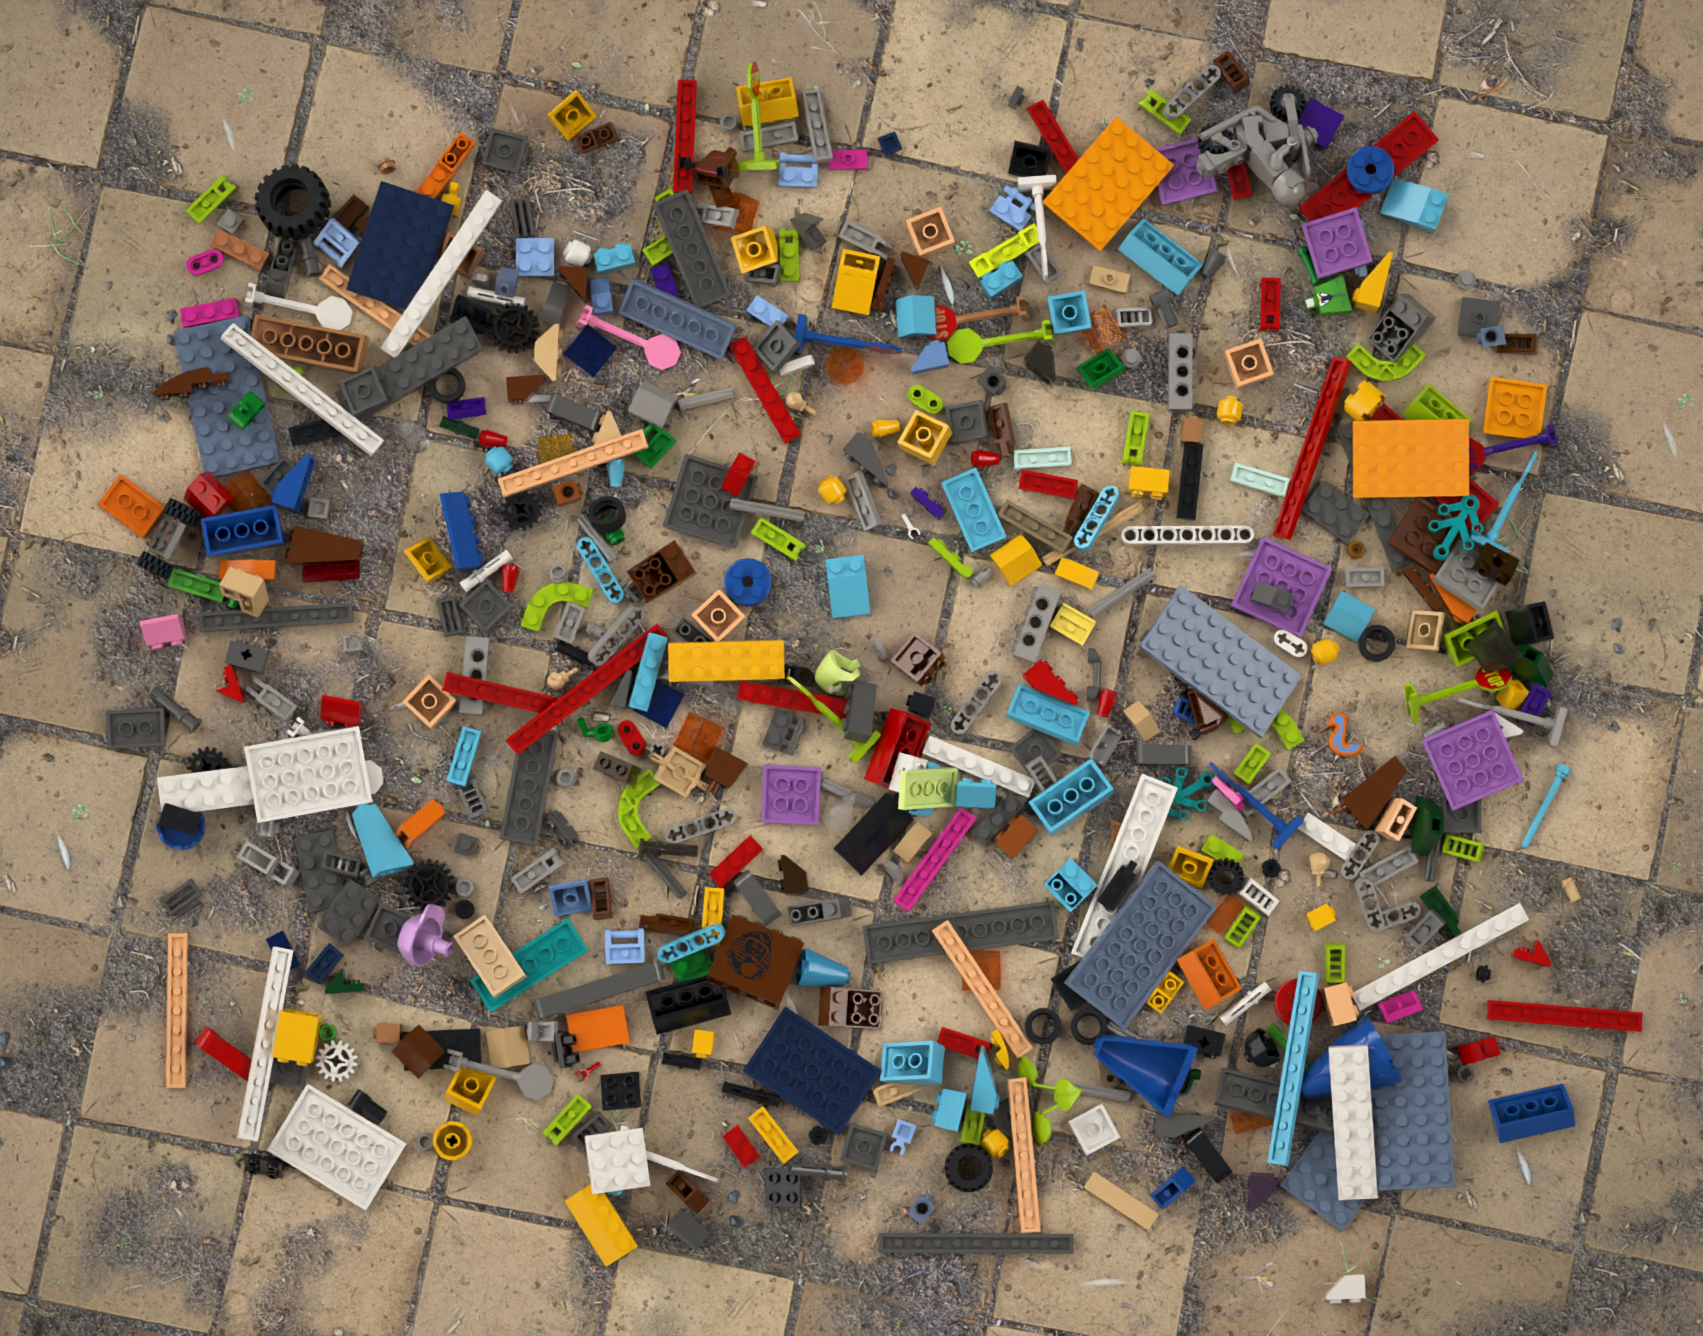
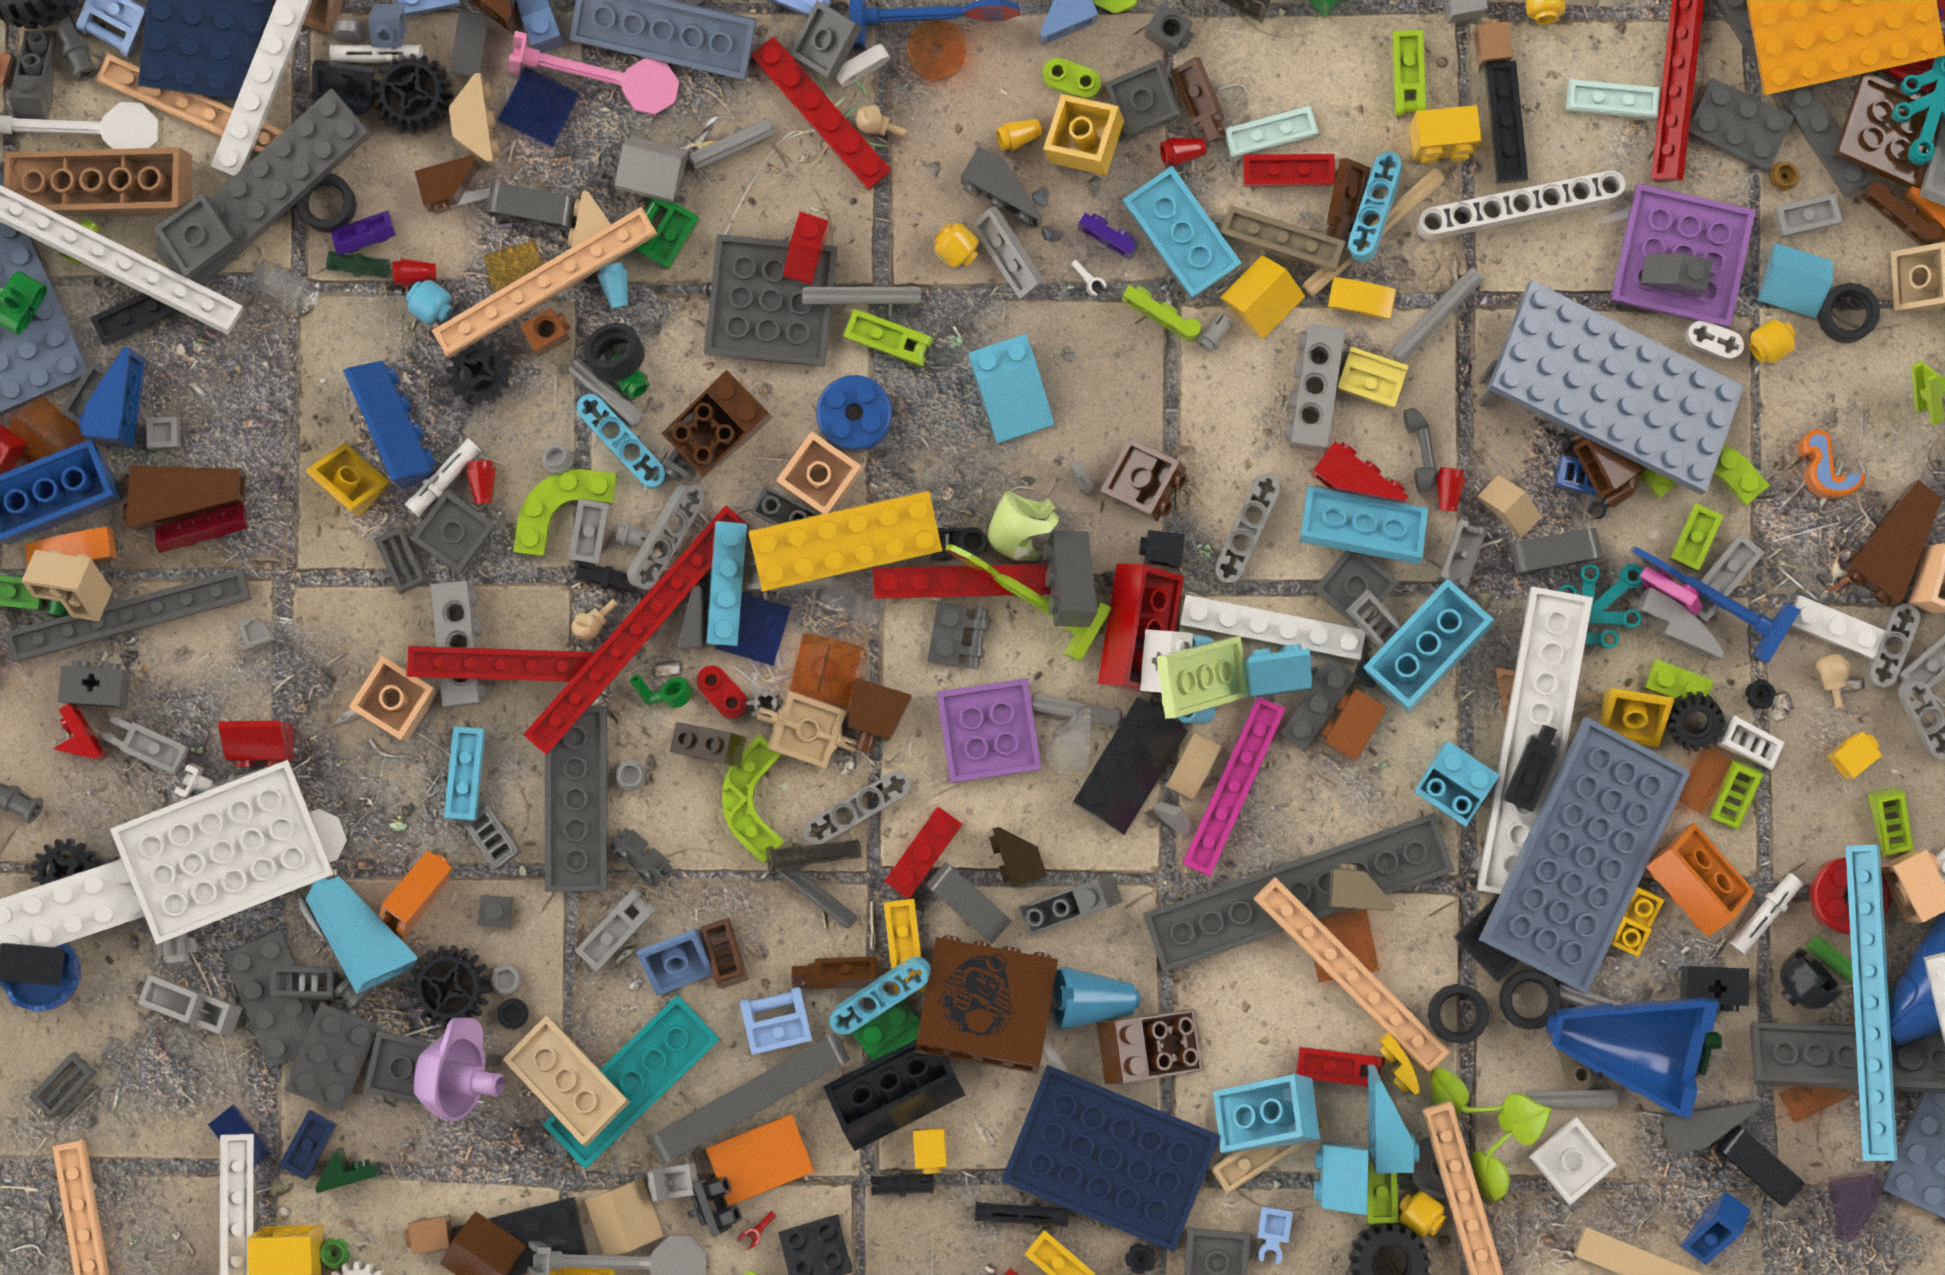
camera: 10 degrees left, 0 degrees up
none -> dark tan slope [1328,864,1394,911]

